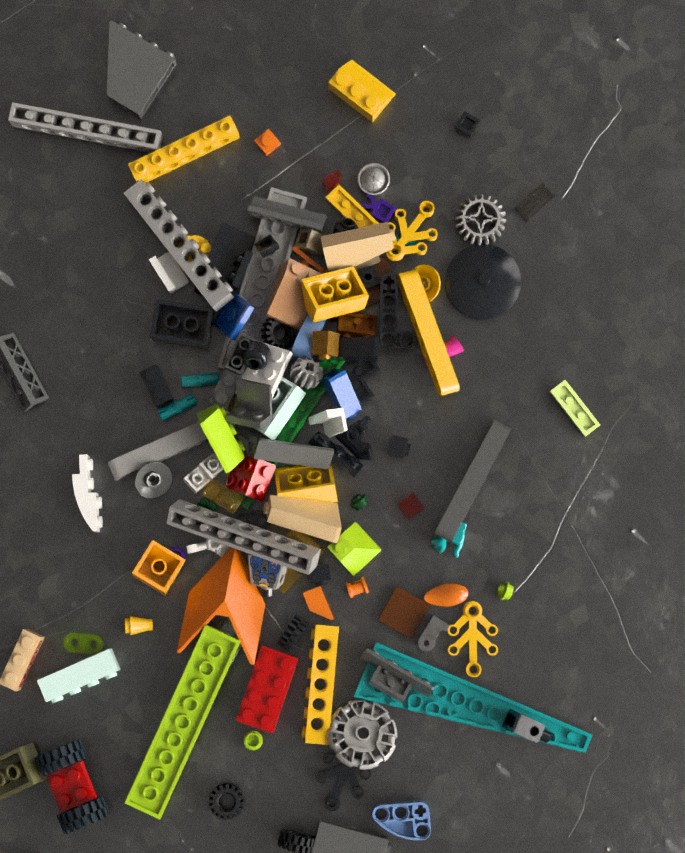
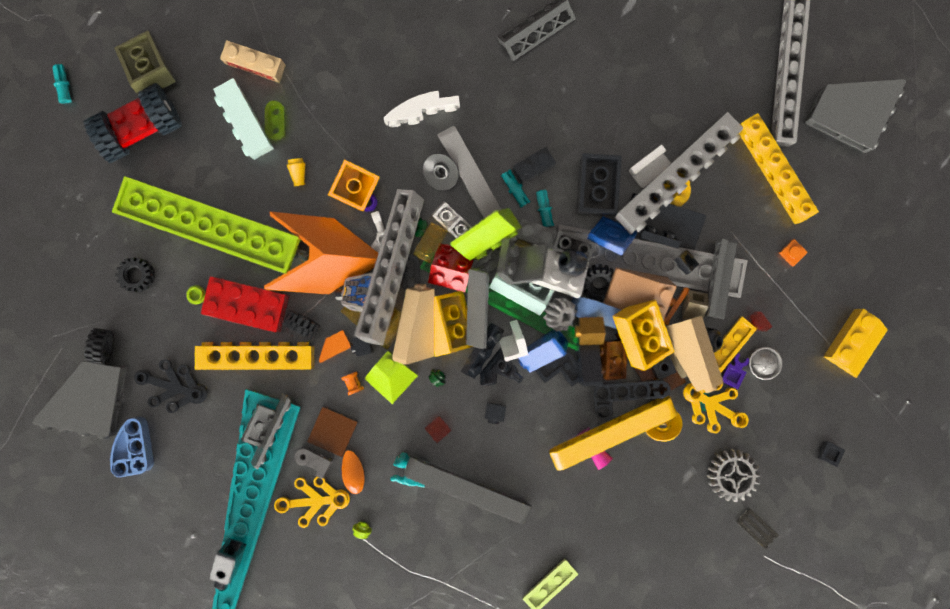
camera: 85 degrees right, 5 degrees up
light grey plate [327,699,397,770] -> none
black dish [445,244,521,320] -> none

